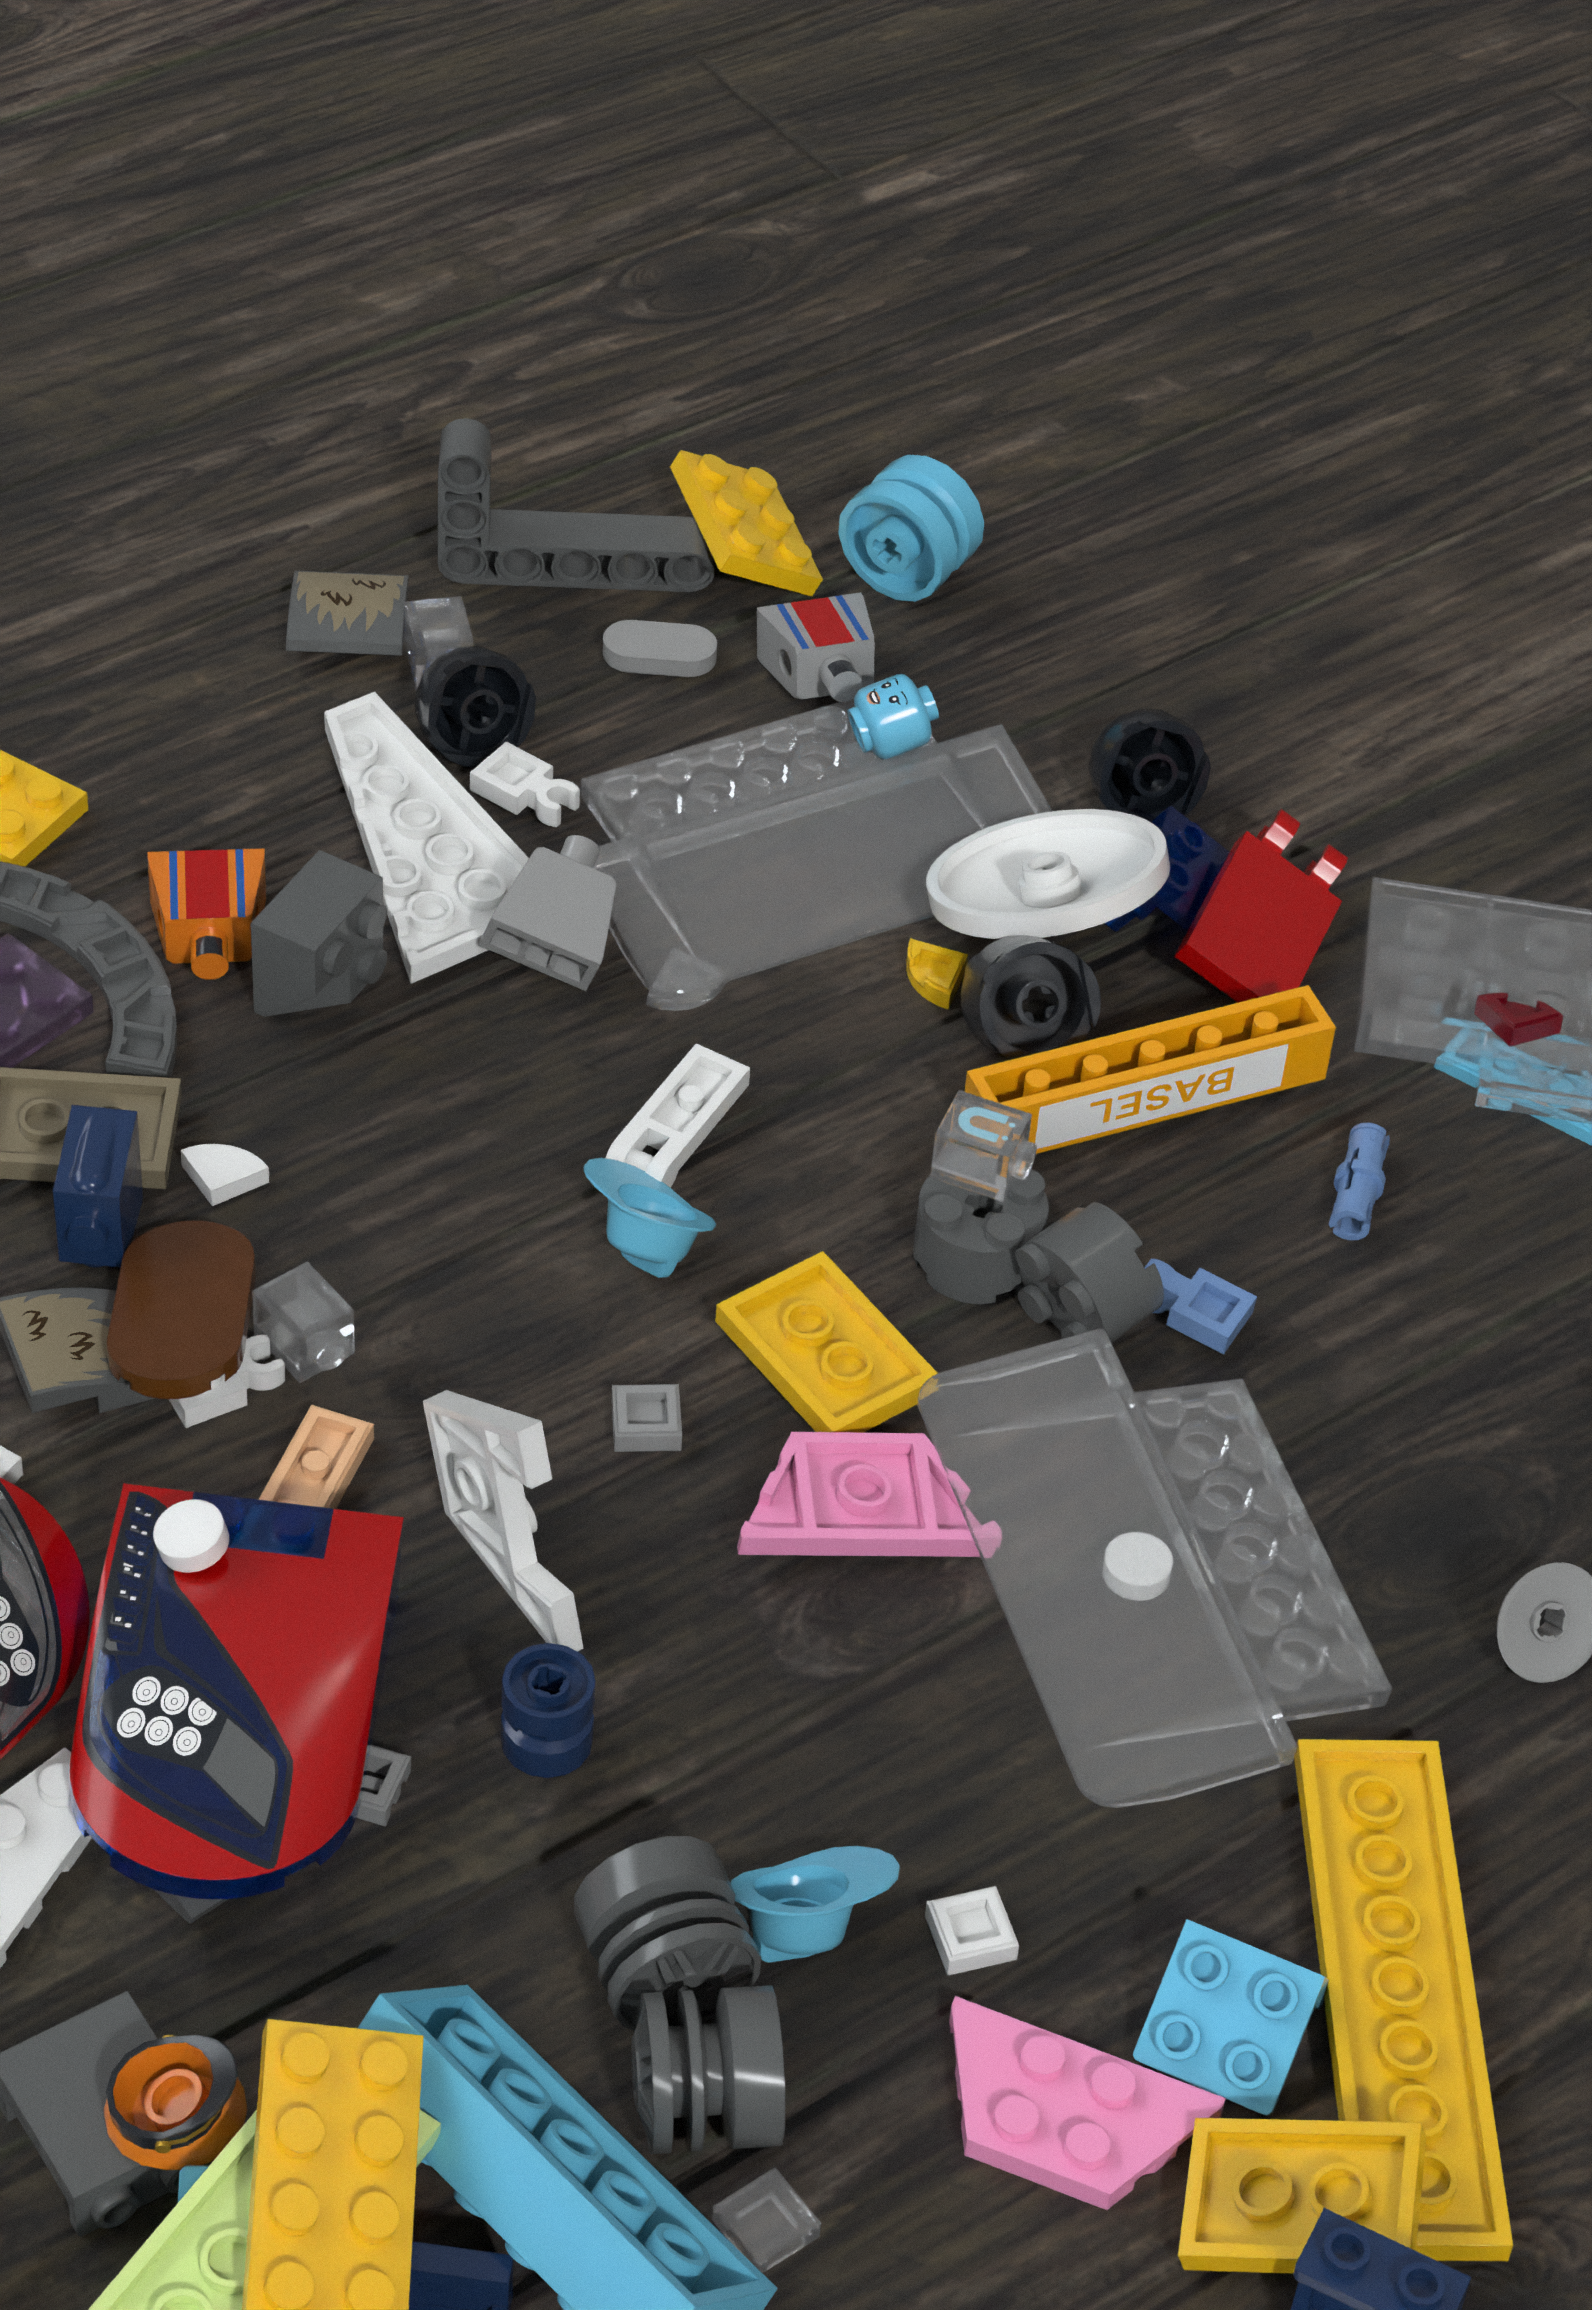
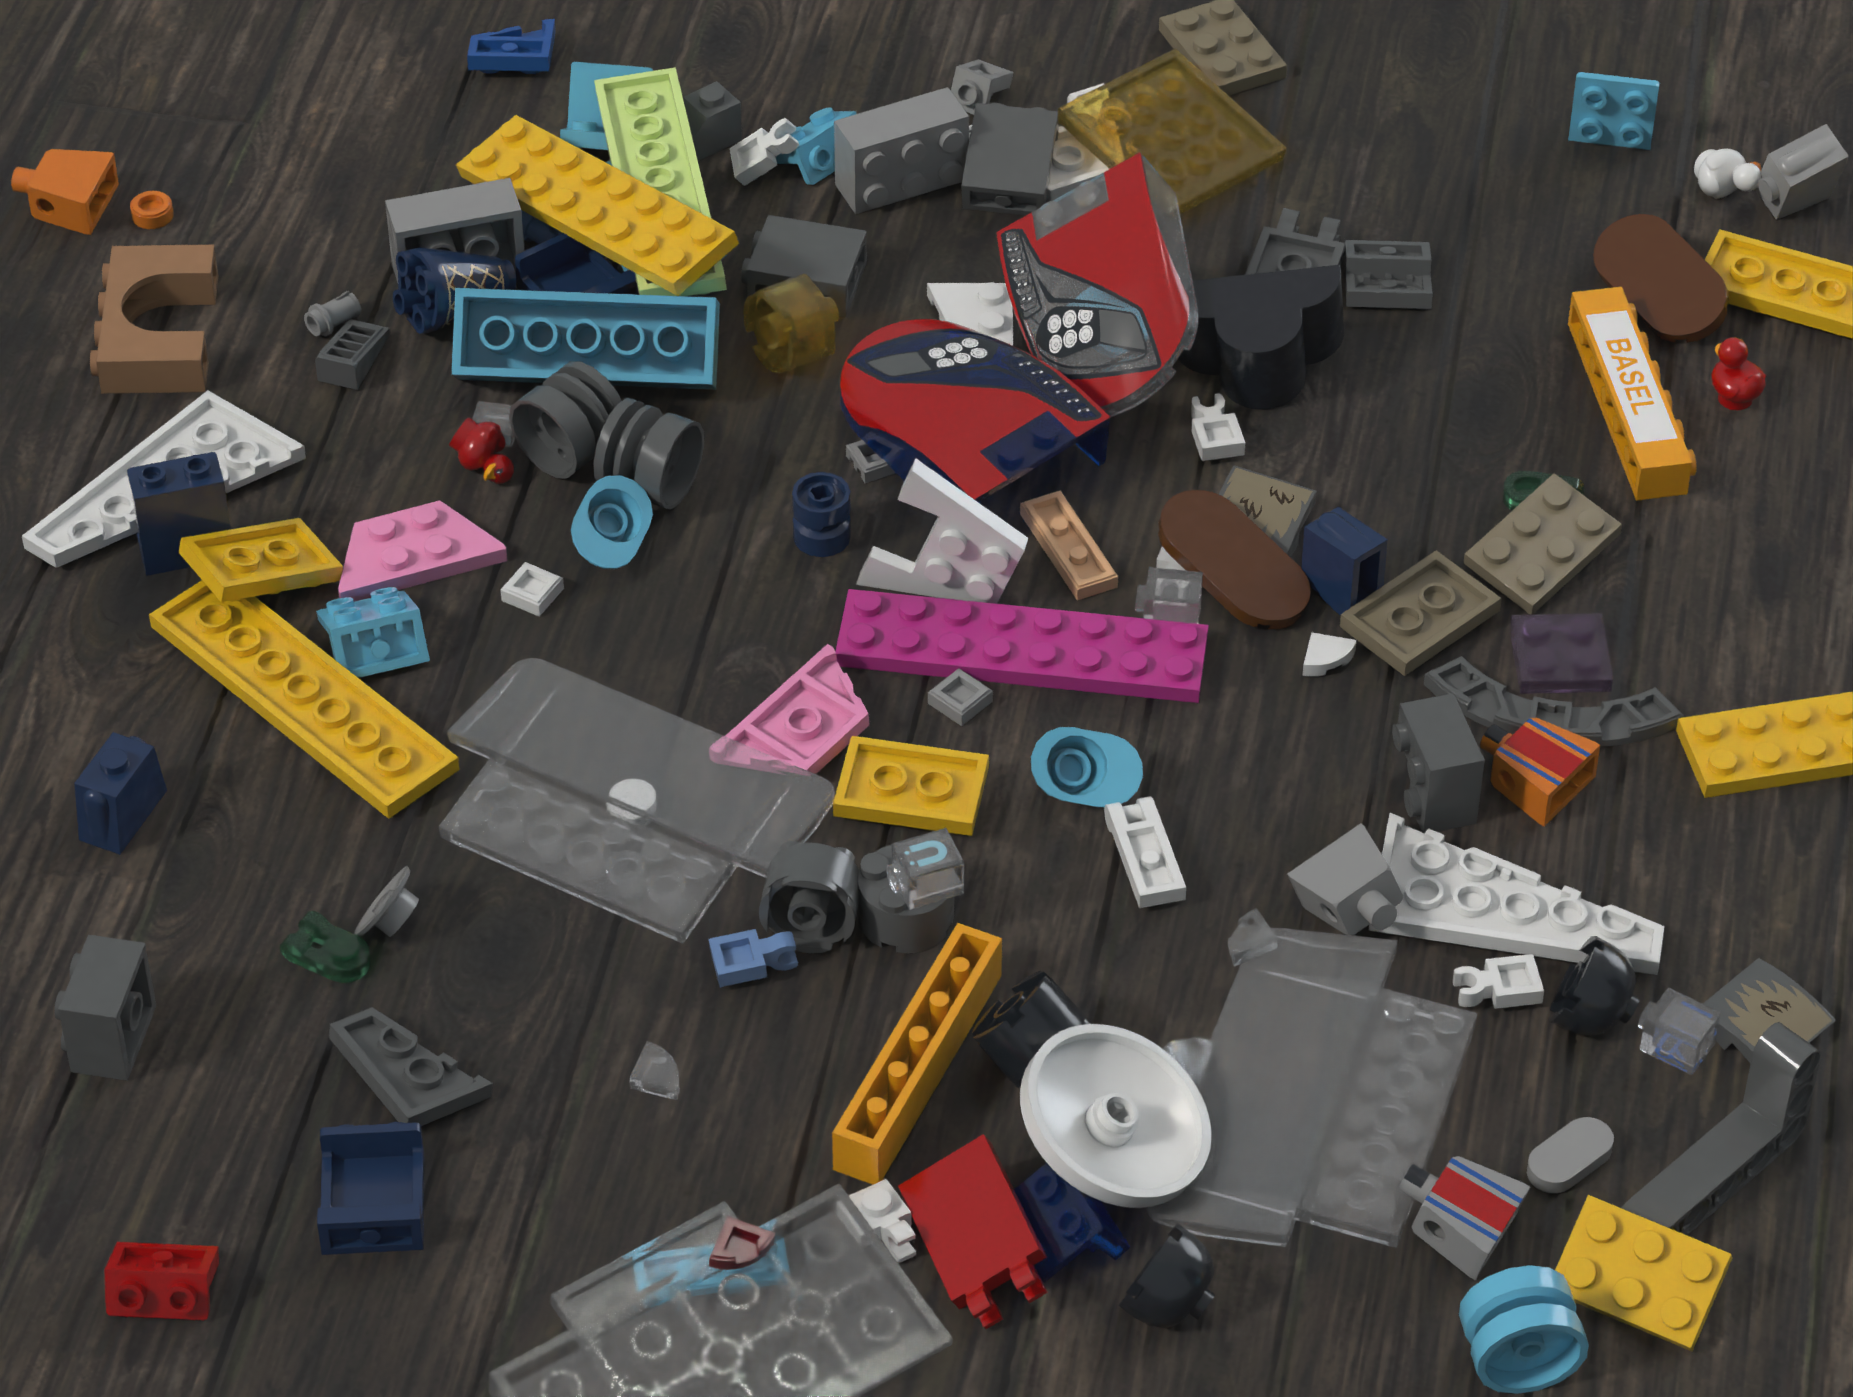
camera: 140 degrees right, 0 degrees up
orange piece [103,2035,247,2170] -> none
white tile [153,1499,229,1573] -> none
medium azure head [847,674,939,760] -> none
medium blue pin [1329,1123,1390,1241] -> none
none -> red animal [449,417,514,484]
none -> clear tile [630,1041,680,1100]
none -> clear yellow brick [743,274,839,373]
none -> dark pink plate [835,589,1209,703]
none -> white plate [842,1179,916,1264]
none -> clear tile [1162,1037,1214,1084]

